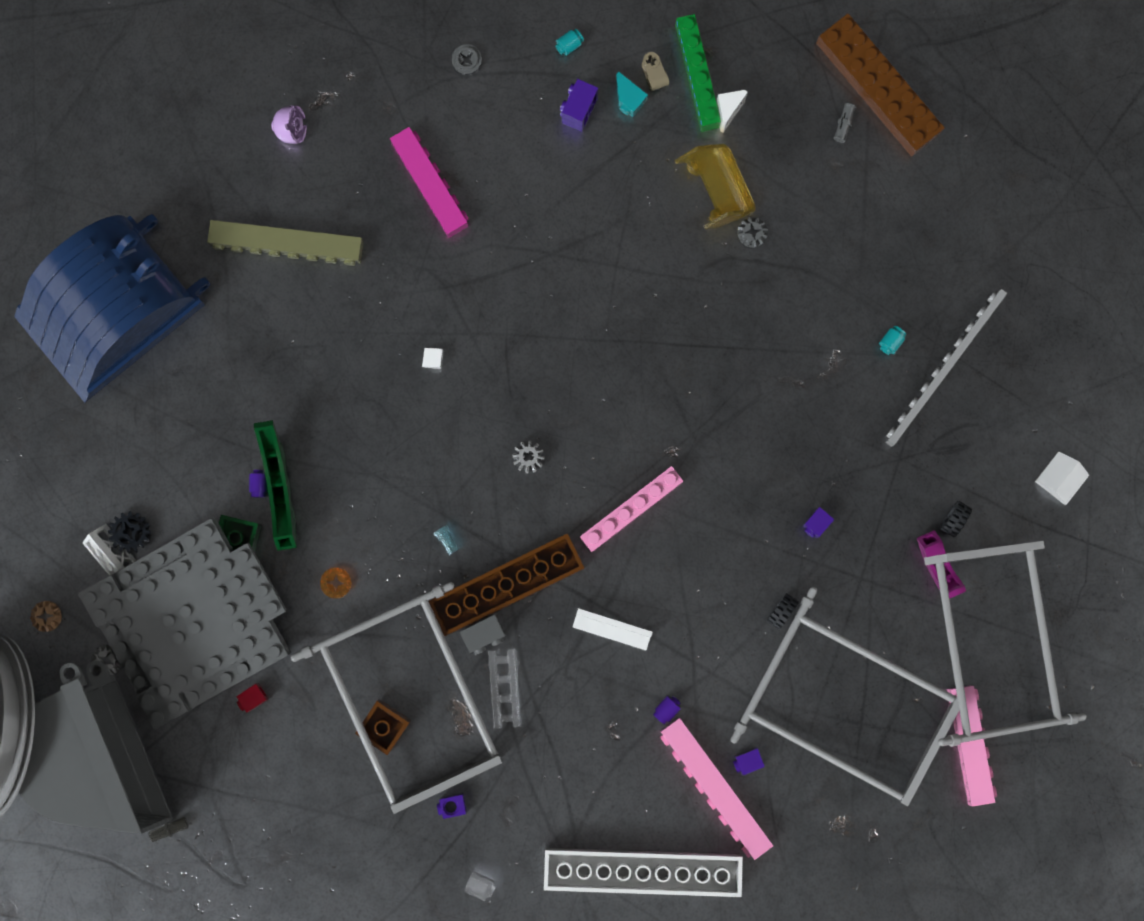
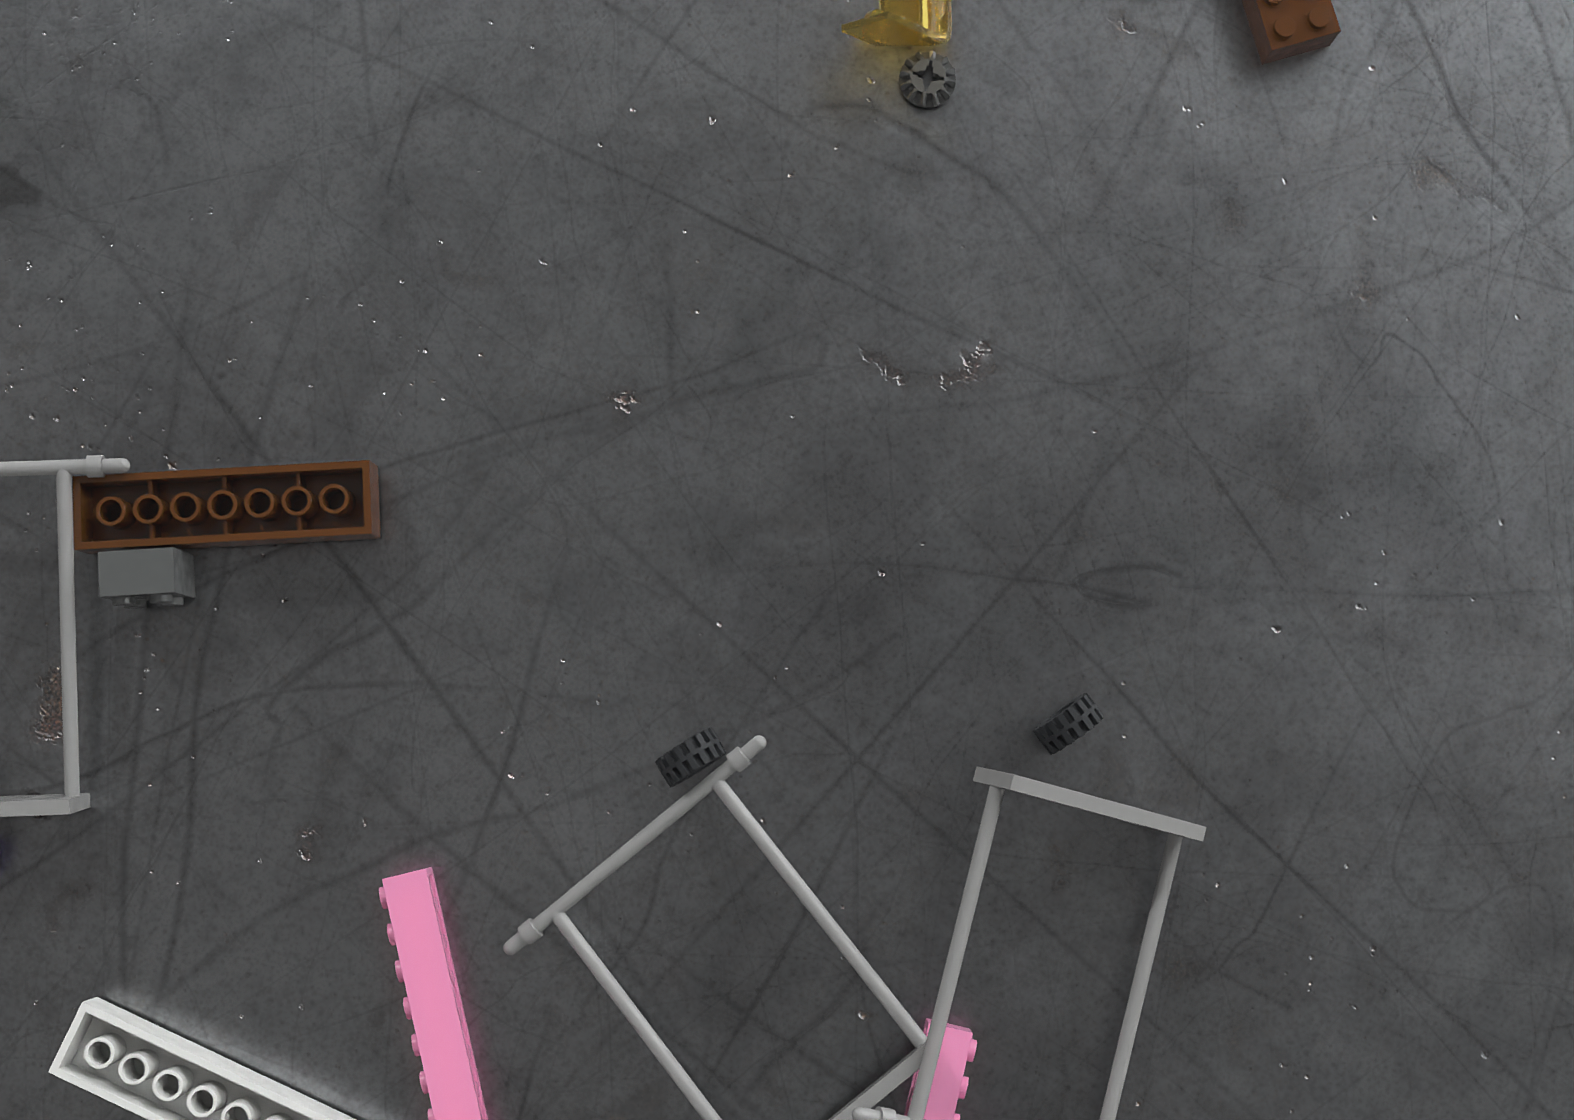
camera: 20 degrees right, 0 degrees up
white slope [422,348,444,369] -> none
clear light blue pin [433,526,459,555] -> none
clear bar [488,649,521,729] -> none
light grey gear [512,441,545,474] -> none
white fence [573,608,652,650] -> none
bright pink brick [580,466,683,553] -> none
dark purple brick [653,695,682,725] -> none
dark purple brick [733,748,765,775] -> none
dark purple brick [803,507,834,538] -> none
teal brick [879,326,907,355] -> none
light grey plate [886,289,1007,447] -> none
magenta arch [917,531,966,599] -> none
white slope [1035,452,1089,505] -> none

